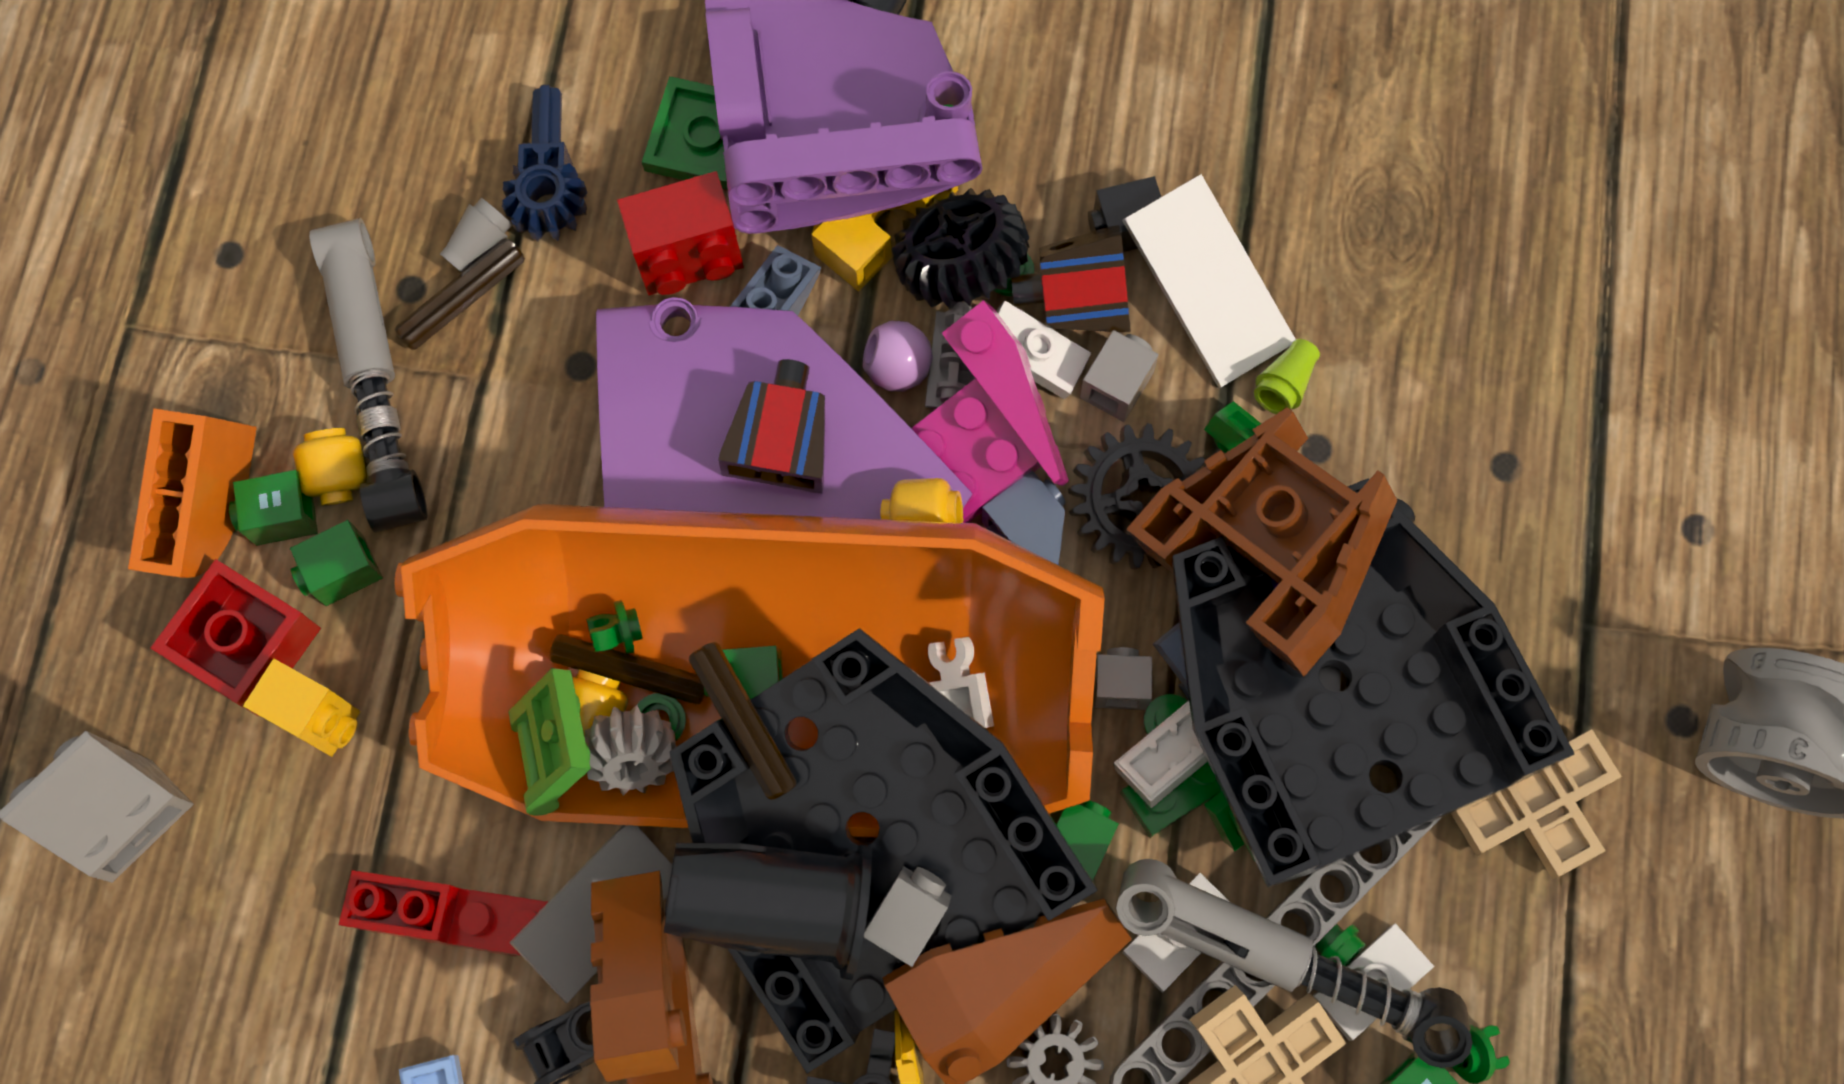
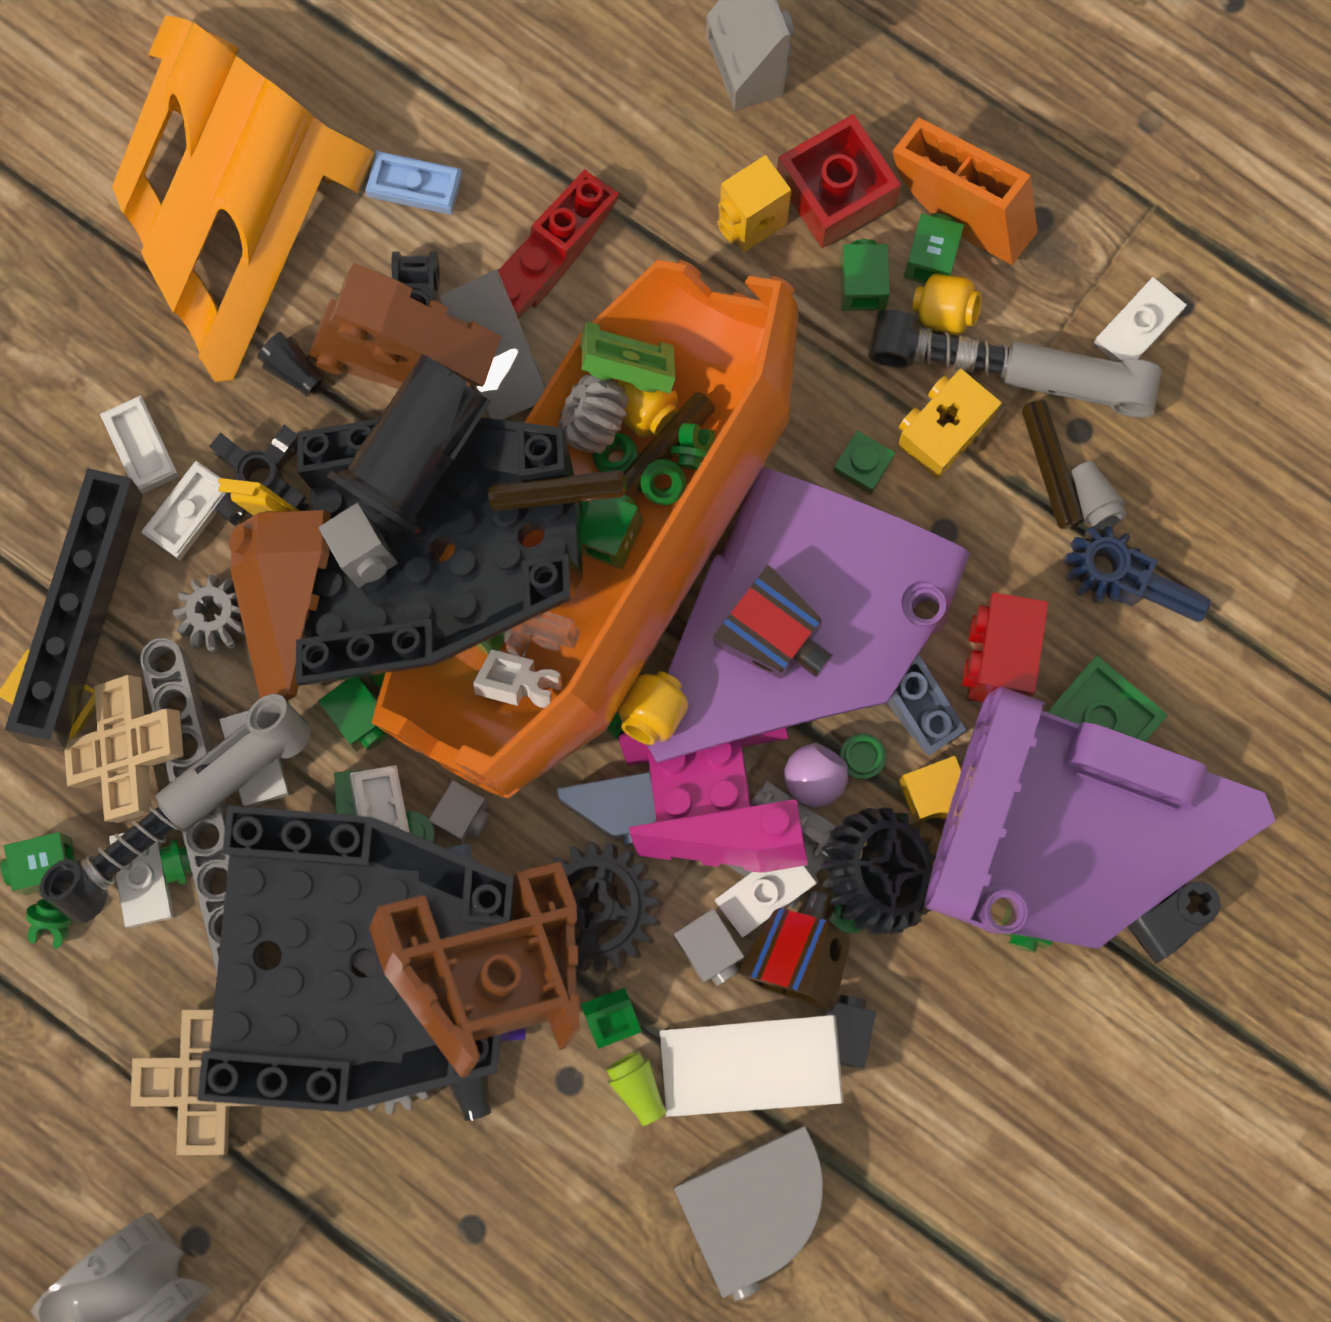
camera: 115 degrees right, 5 degrees up
none -> green plate [641,459,686,505]
none -> light grey brick [674,1126,823,1301]
none -> green plate [833,430,895,494]
none -> green plate [839,733,886,780]
none -> yellow brick [897,368,1002,480]
none -> white plate [1093,277,1187,362]

